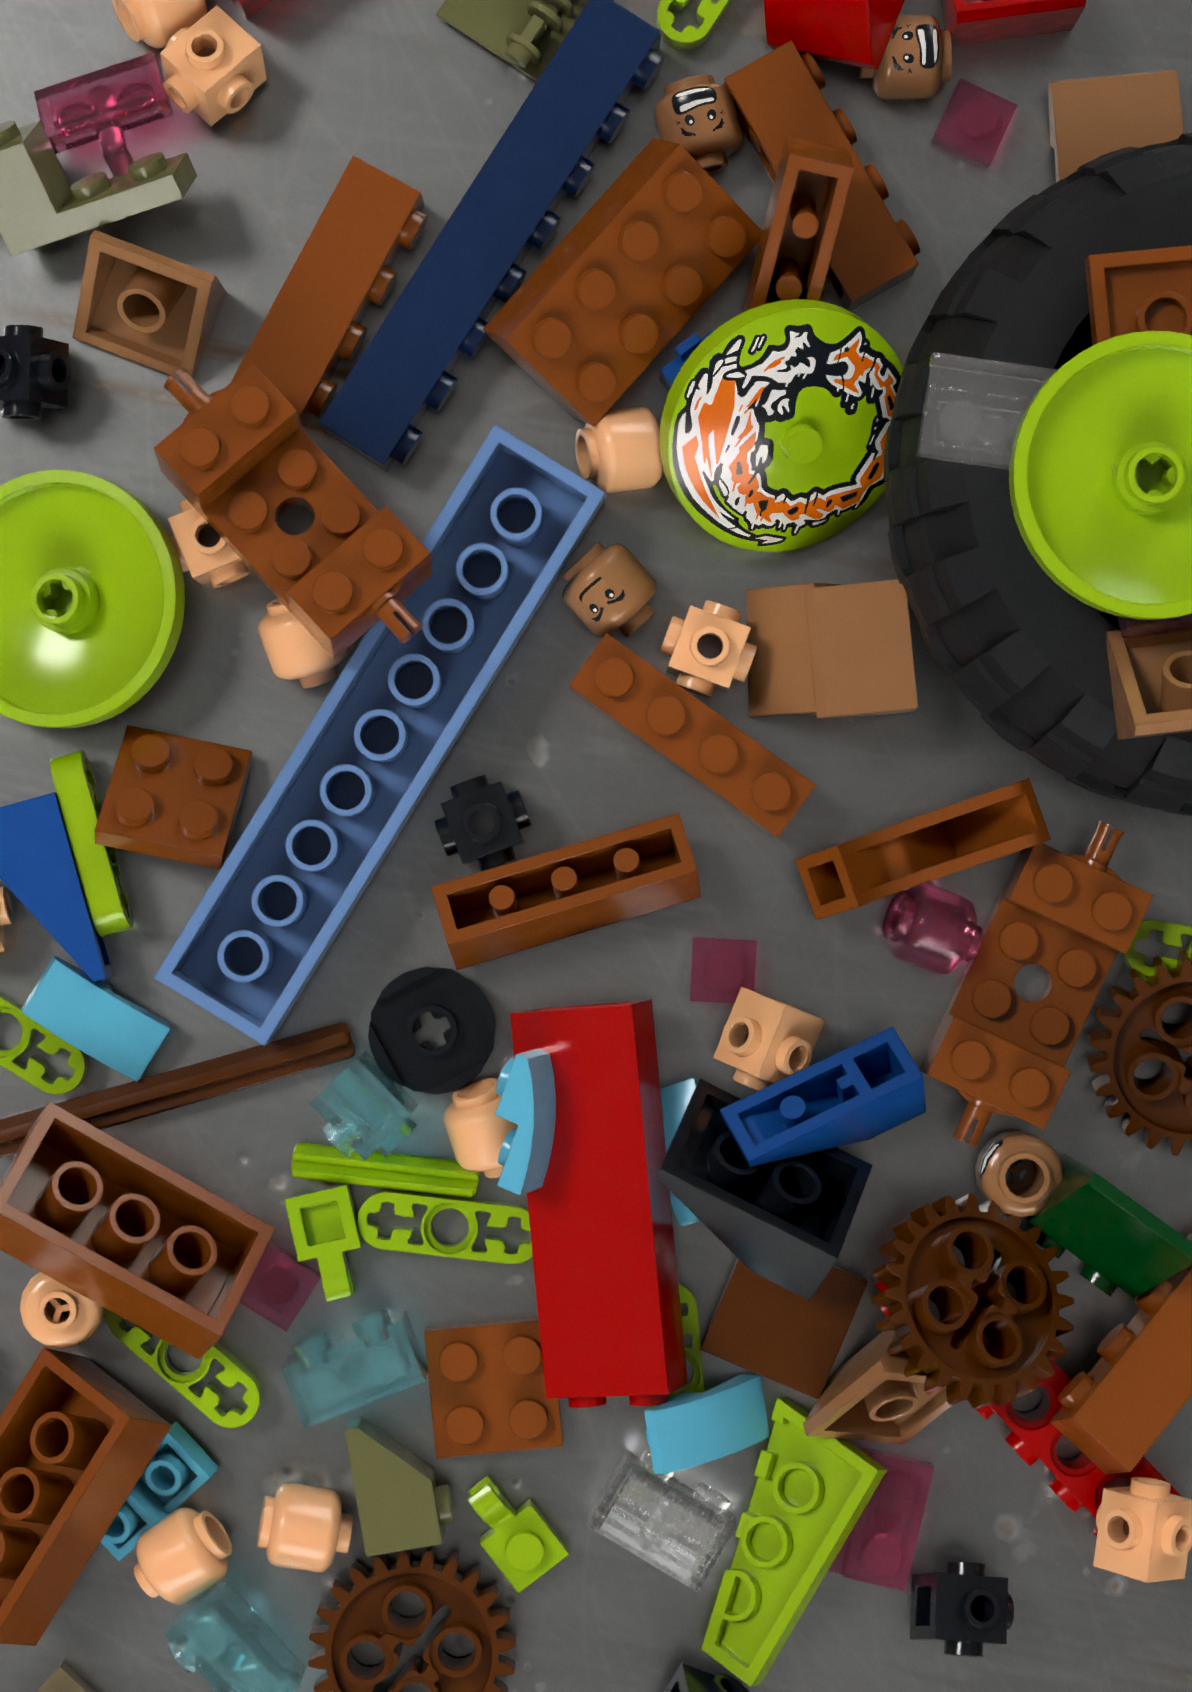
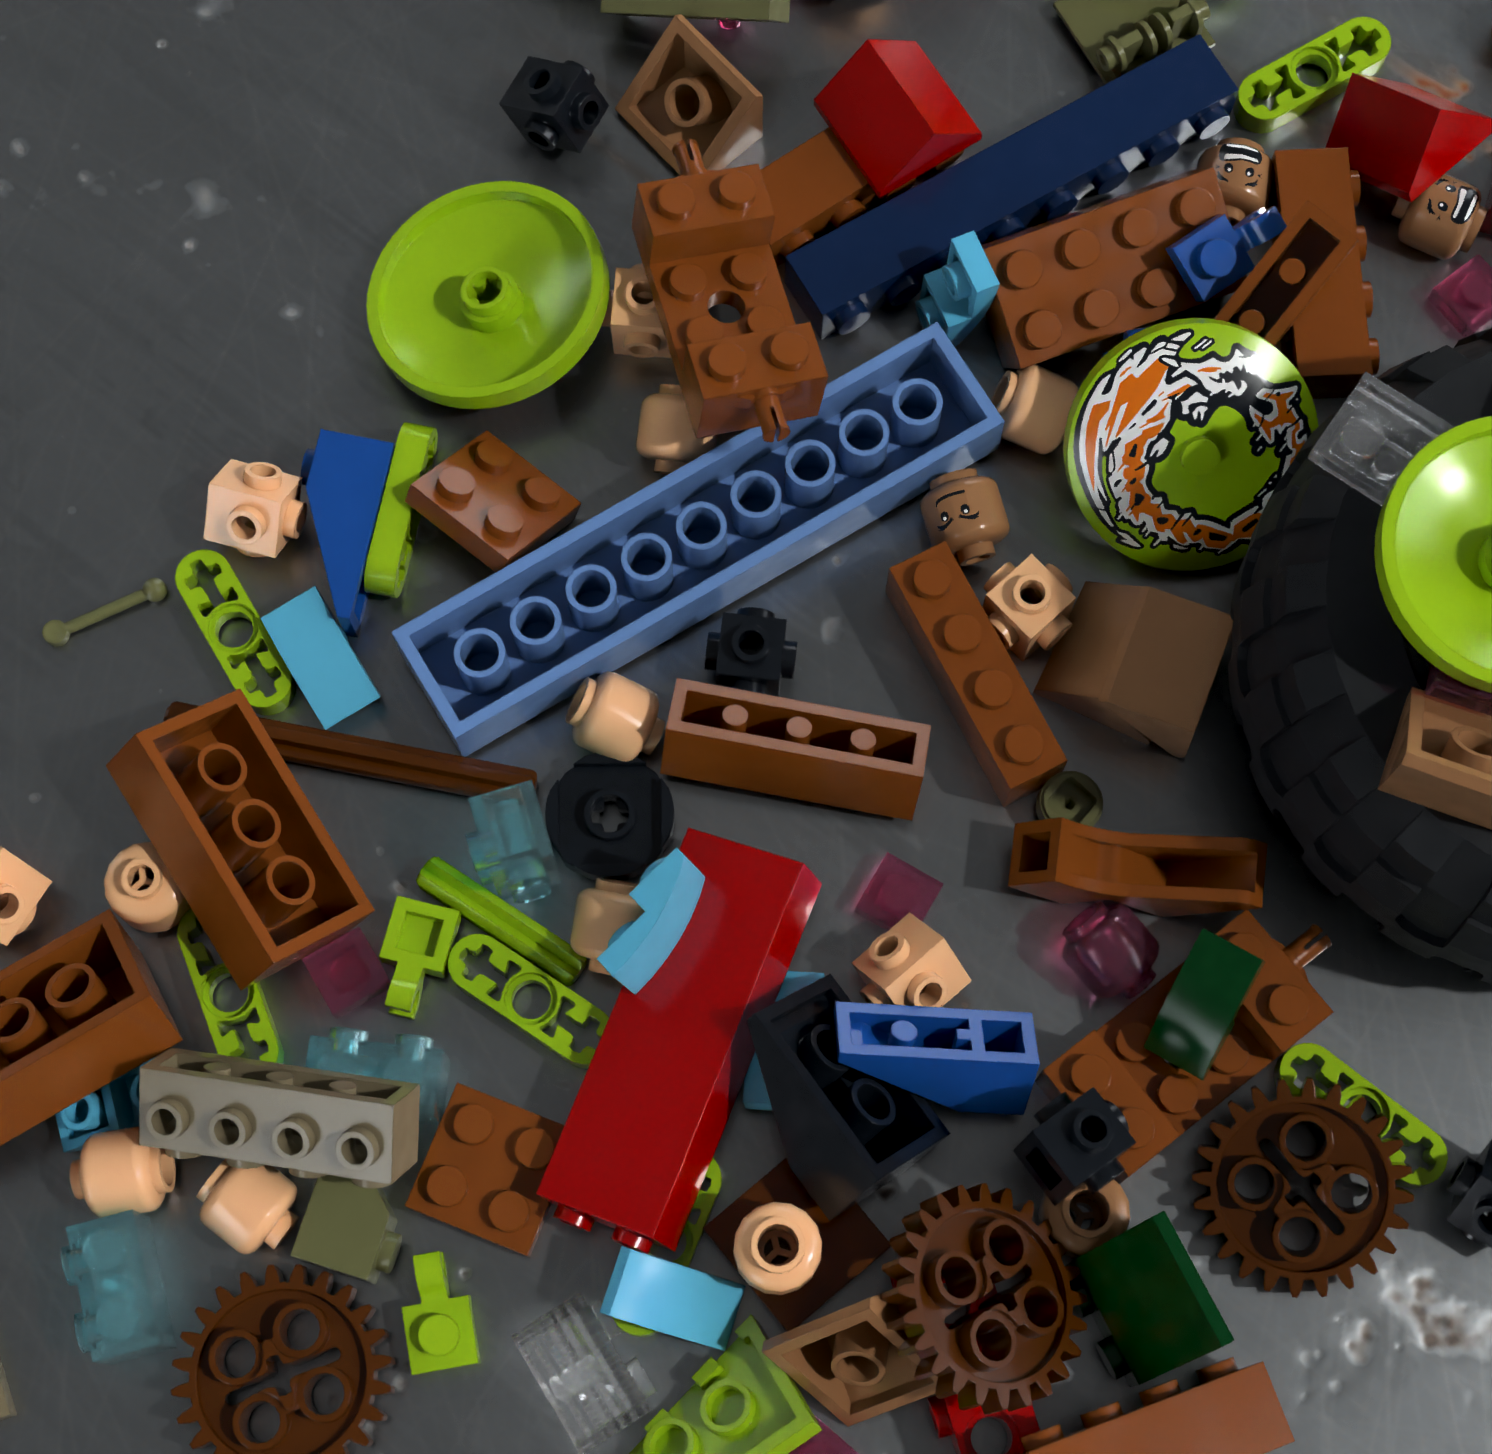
camera: 30 degrees right, 15 degrees down
none -> dark tan brick [139,1047,420,1189]
none -> light nougat head [566,671,665,762]
none -> light nougat head [733,1202,822,1295]
none -> red slope [814,39,982,198]
none -> medium azure slope [915,230,1000,347]
none -> black brick [1013,1087,1136,1206]
none -> olive tile [1036,771,1103,827]
none -> dark green slope [1144,928,1265,1081]
none -> blue plate [1166,206,1287,302]

